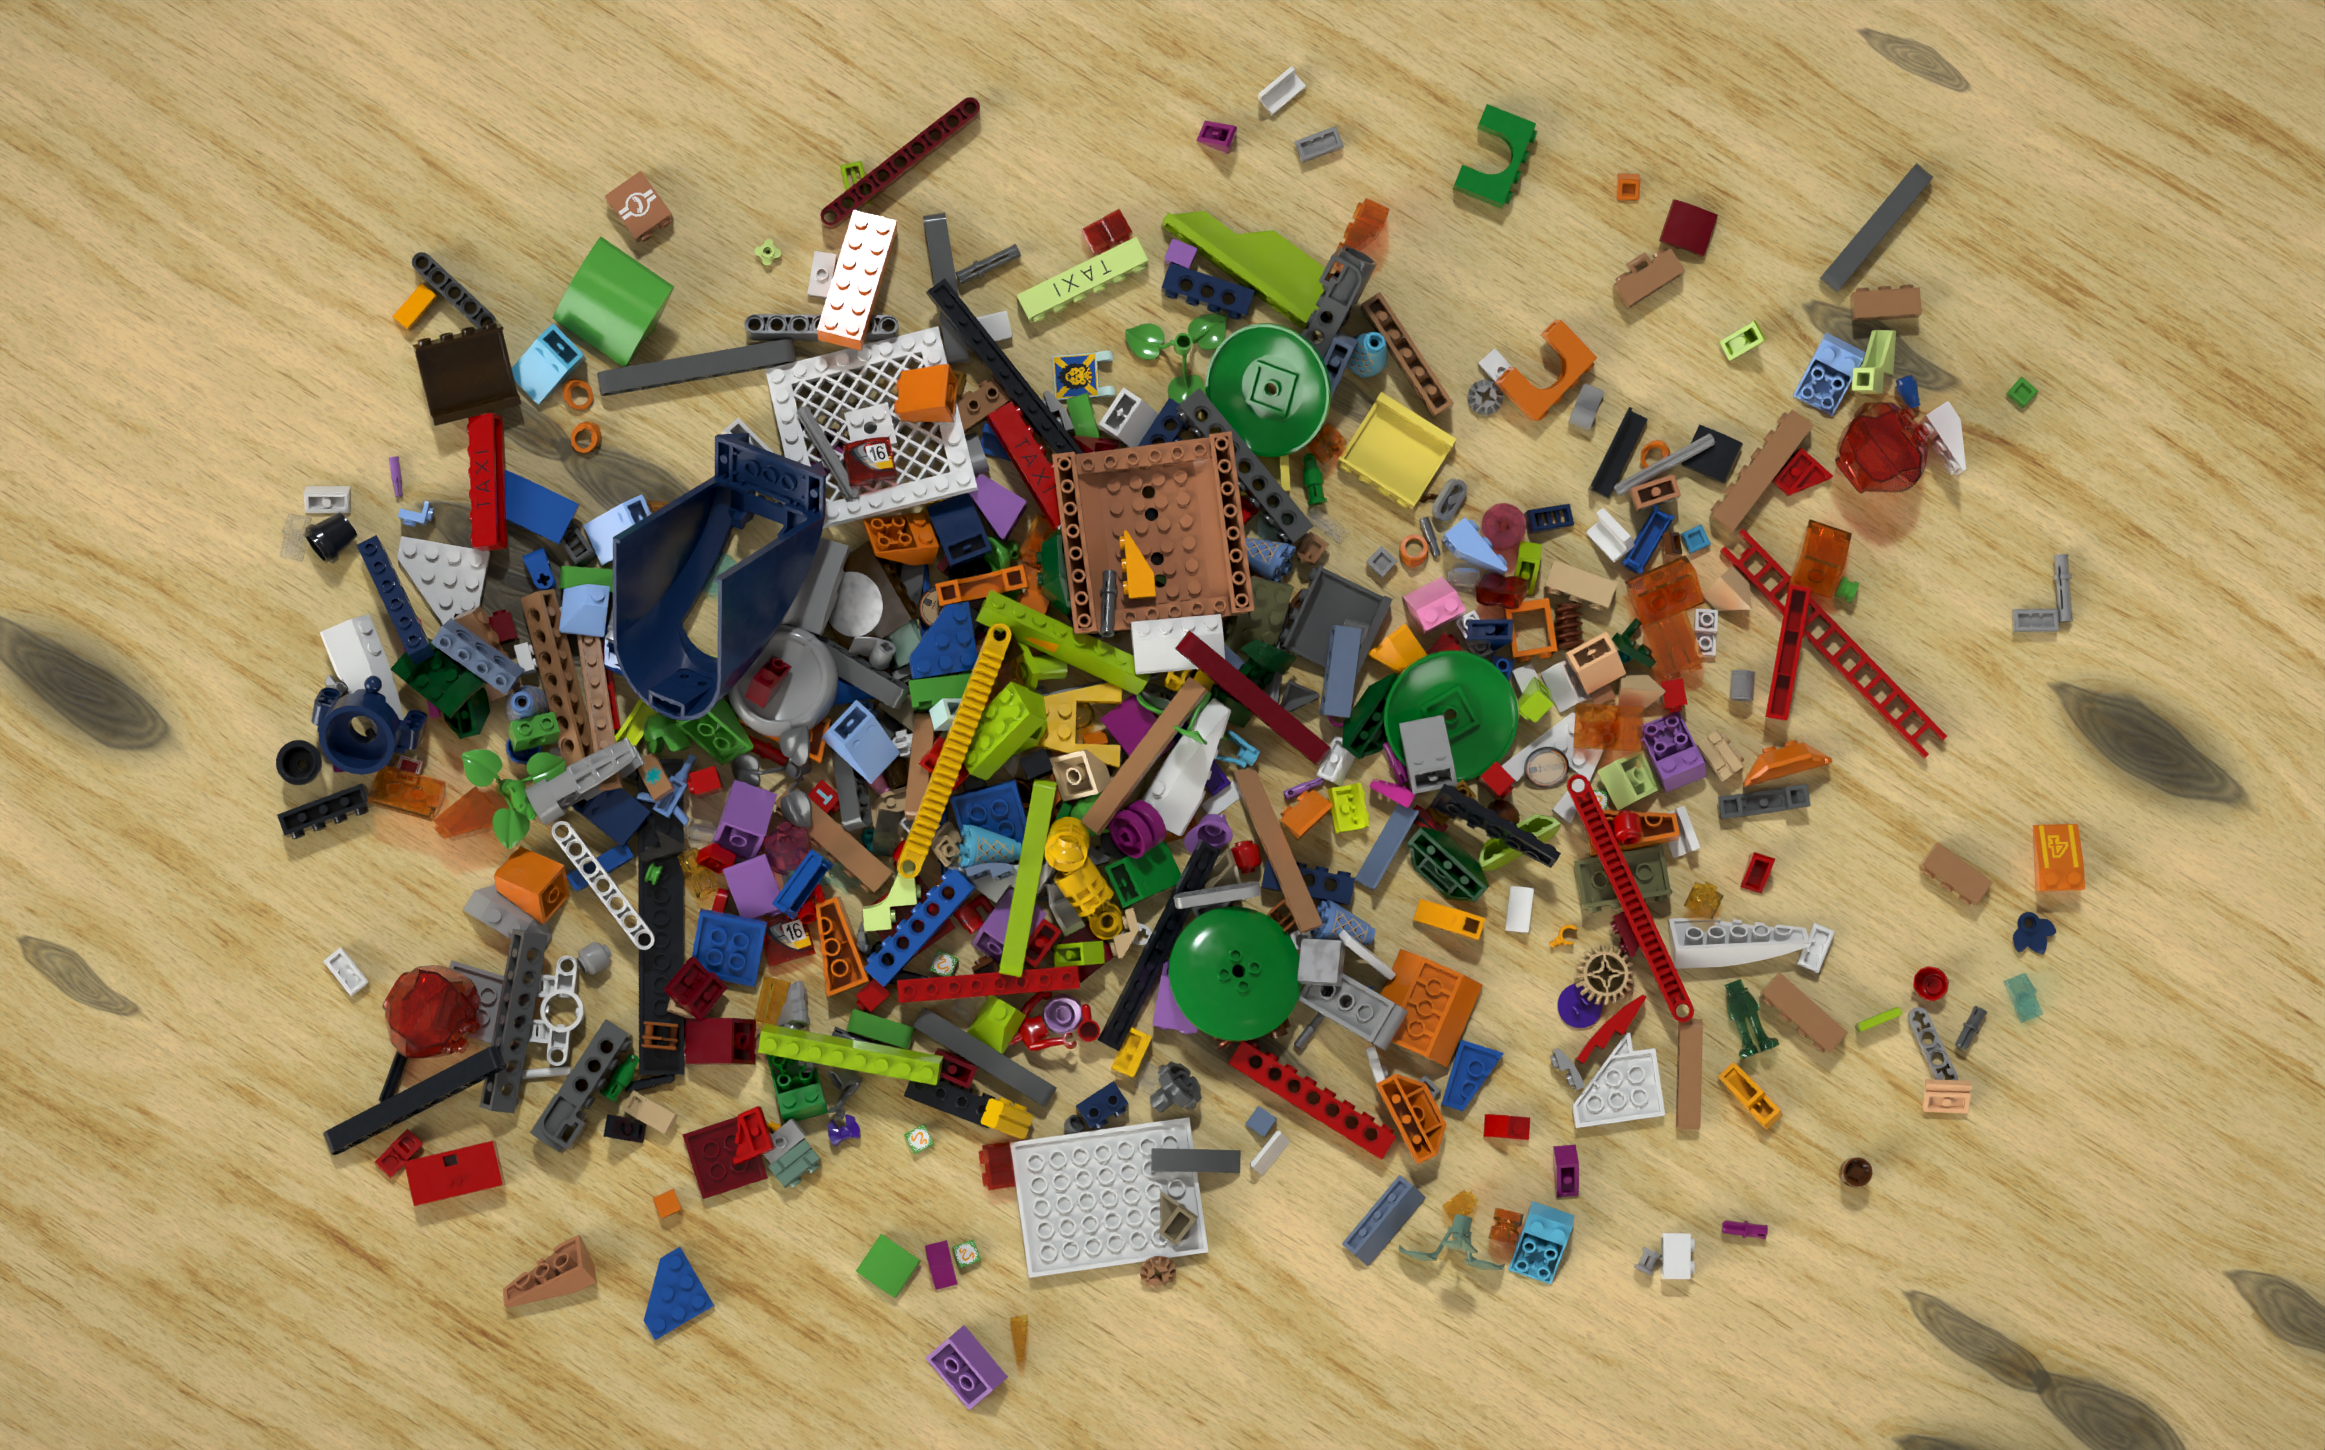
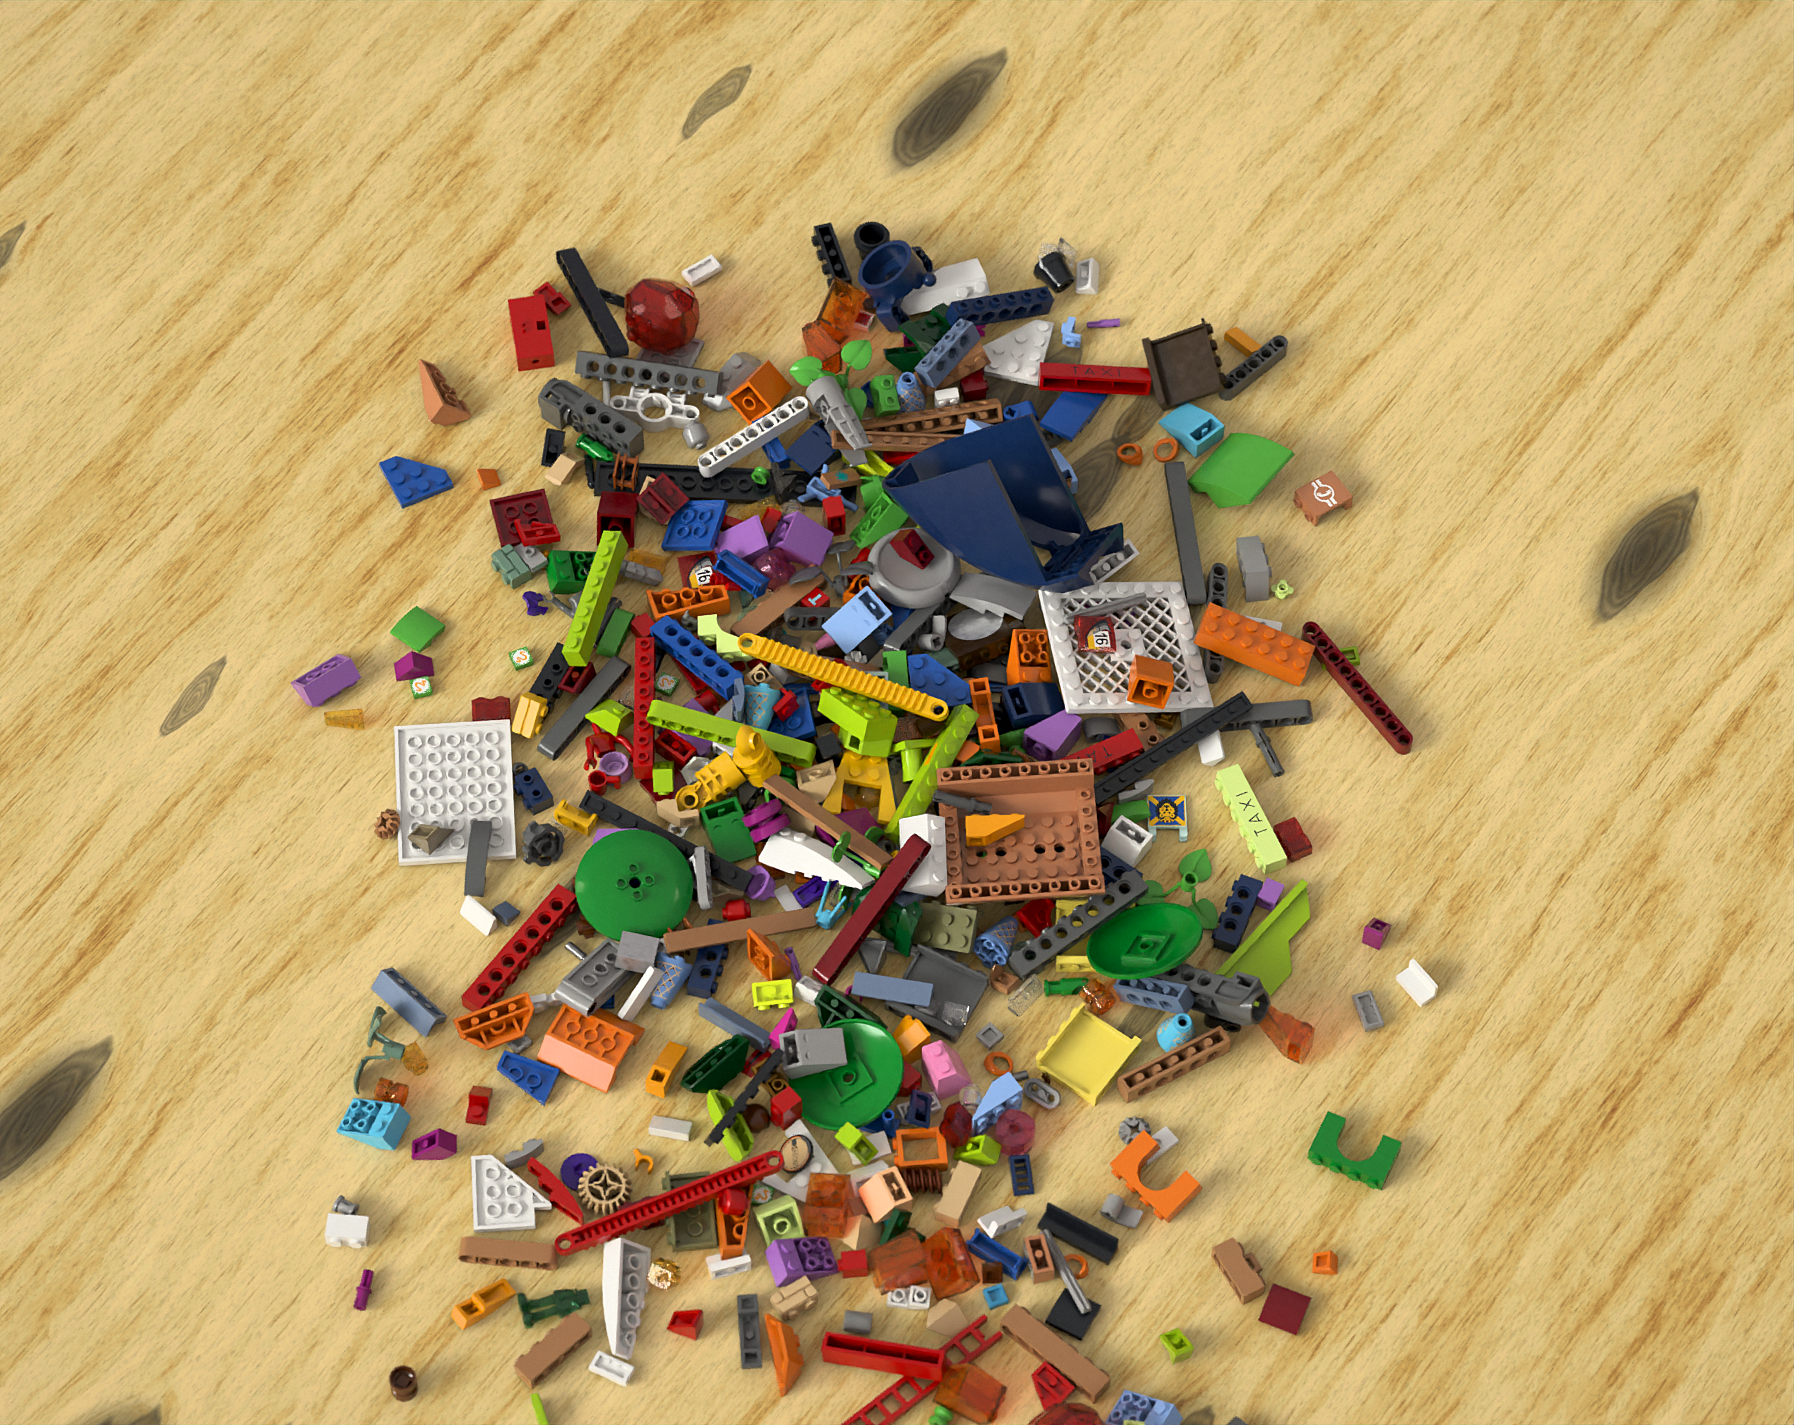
camera: 100 degrees right, 25 degrees down
none -> red bracket [772,687,800,722]
none -> clear slope [942,1002,969,1026]
none -> light grey wedge [1236,535,1272,602]

